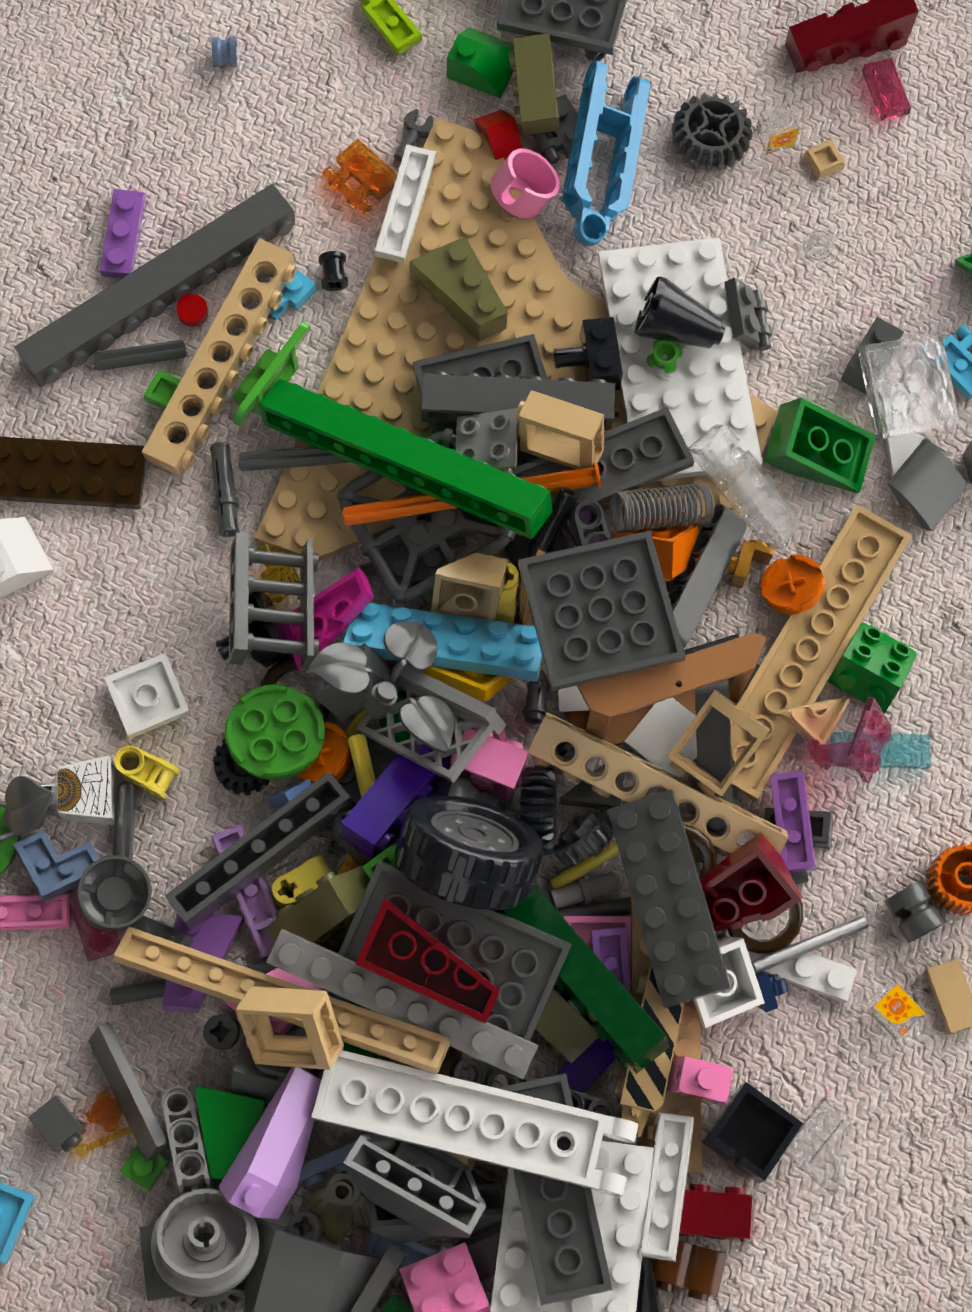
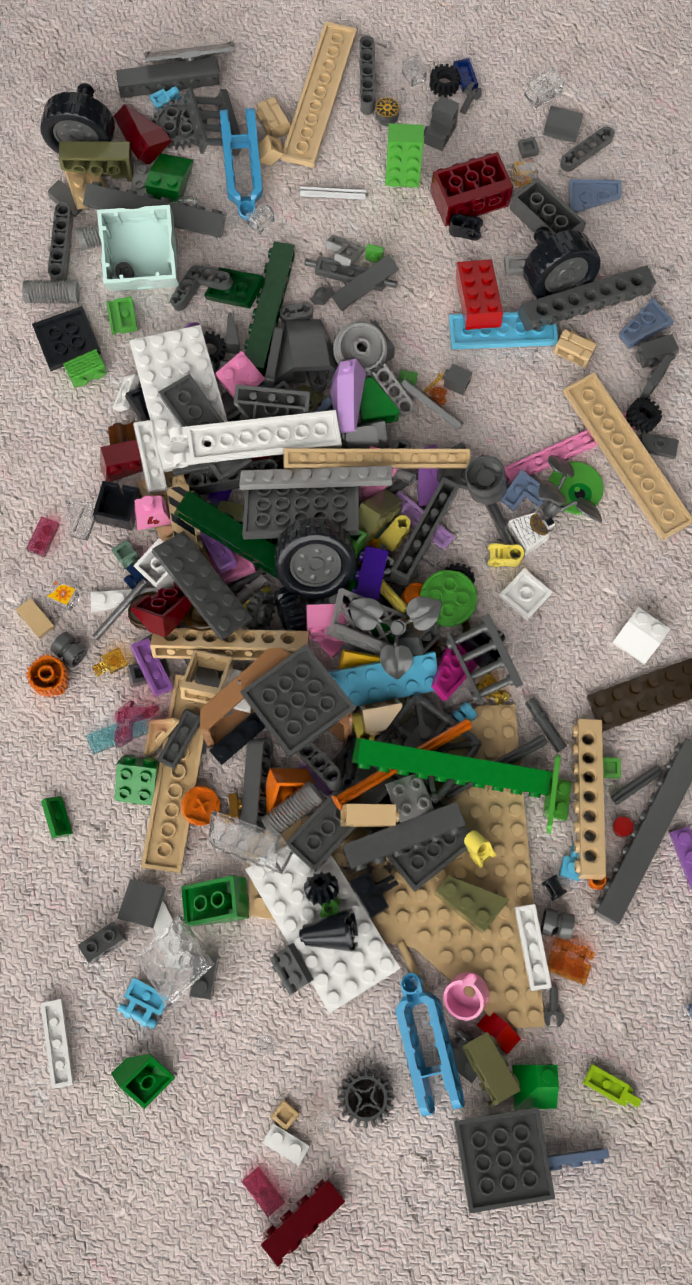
camera: 160 degrees right, 0 degrees up
tan window [236,986,344,1070] -> none
medium blue tile [267,779,312,809] -> none
dark red wedge [355,898,500,1023] -> none
none -> clear pink plate [26,516,60,558]
none -> clear yellow plate [92,647,128,677]
none -> sand green bracket [112,540,140,570]
none -> dark grey tile [157,709,200,770]
none -> white plate [263,1123,310,1166]
none -> black gear [304,871,339,907]
none -> tan bar [397,940,429,992]
none -> medium azure wheel [451,702,477,723]
none -> light yellow piece [464,830,496,868]
none -> dark grey wheel [540,908,575,941]

